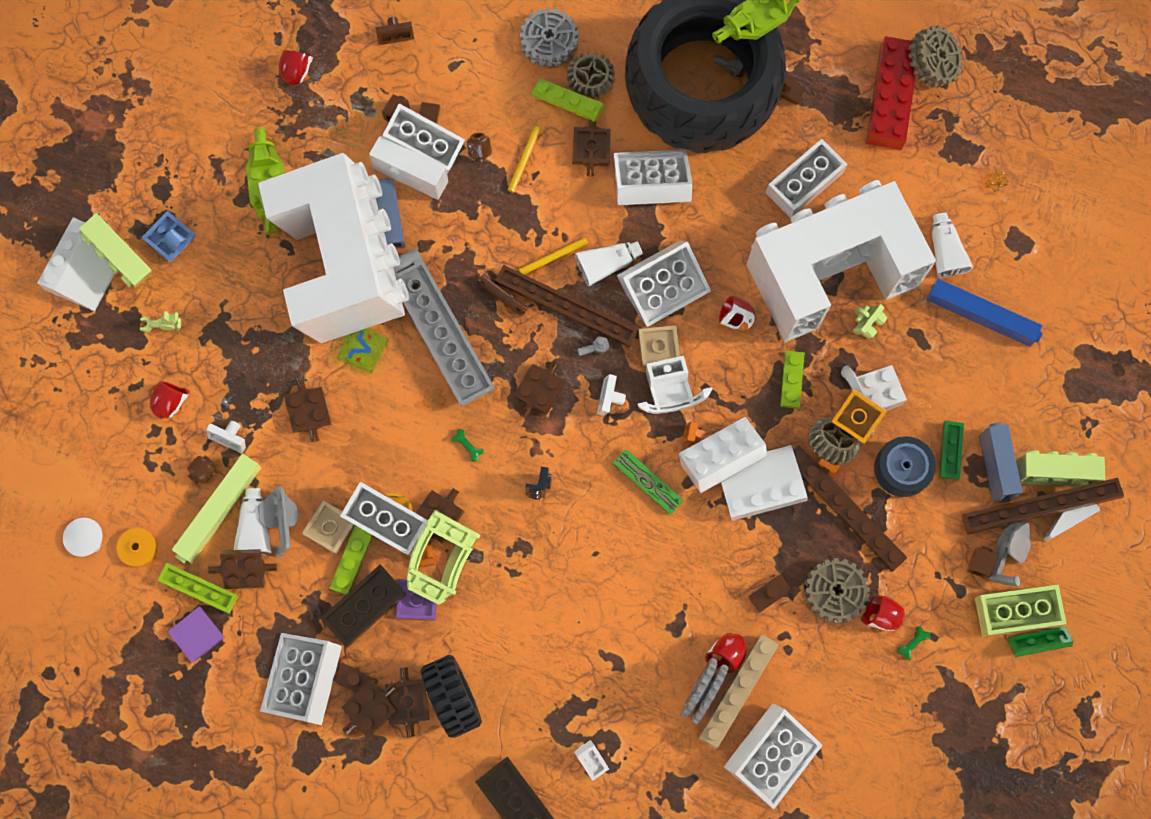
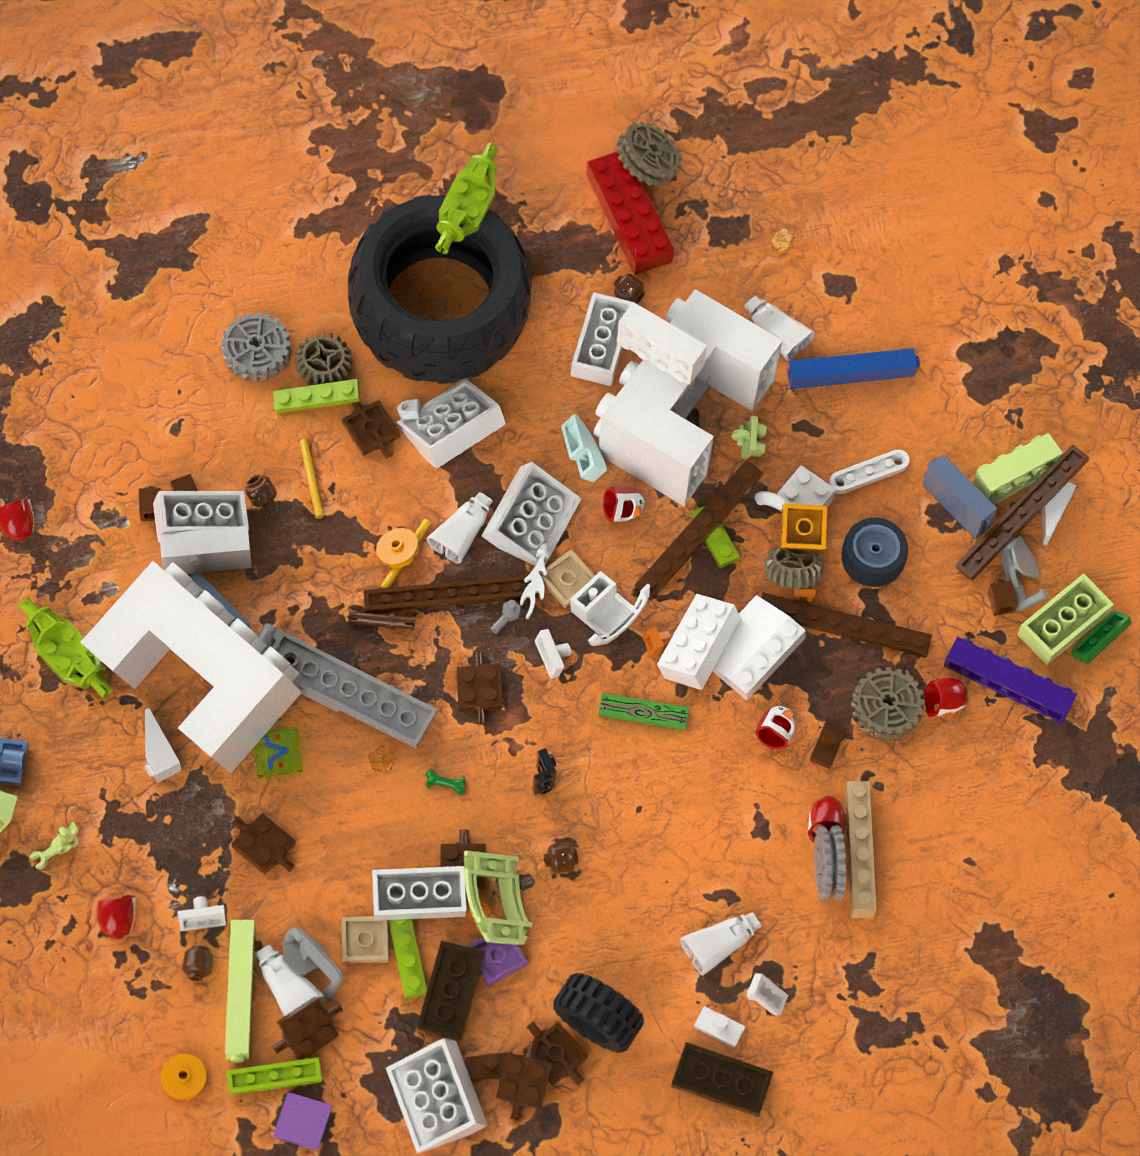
camera: 35 degrees left, 10 degrees down
white dish [63,518,103,557] -> none
reddish brown tile [375,17,414,45] -> none
light grey piece [714,56,744,77] -> none
white slope [724,703,822,809] -> none
green piece [897,626,930,660] -> none
green plate [939,421,964,480] -> none
none -> white slope [144,708,181,783]
none -> light orange plate [376,528,420,568]
none -> white tile [398,399,421,420]
none -> white piece [520,544,550,619]
none -> reddish brown head [544,842,578,874]
none -> light aqua slope [561,414,607,482]
none -> reddish brown head [613,274,645,304]
none -> white brick [617,302,707,385]
none -> reddish brown plate [635,460,763,601]
none -> white piece [680,912,761,976]
none -> white tile [694,1006,745,1049]
none -> piece [755,706,796,750]
none -> white plate [829,450,910,494]
none -> dark purple brick [944,636,1077,724]

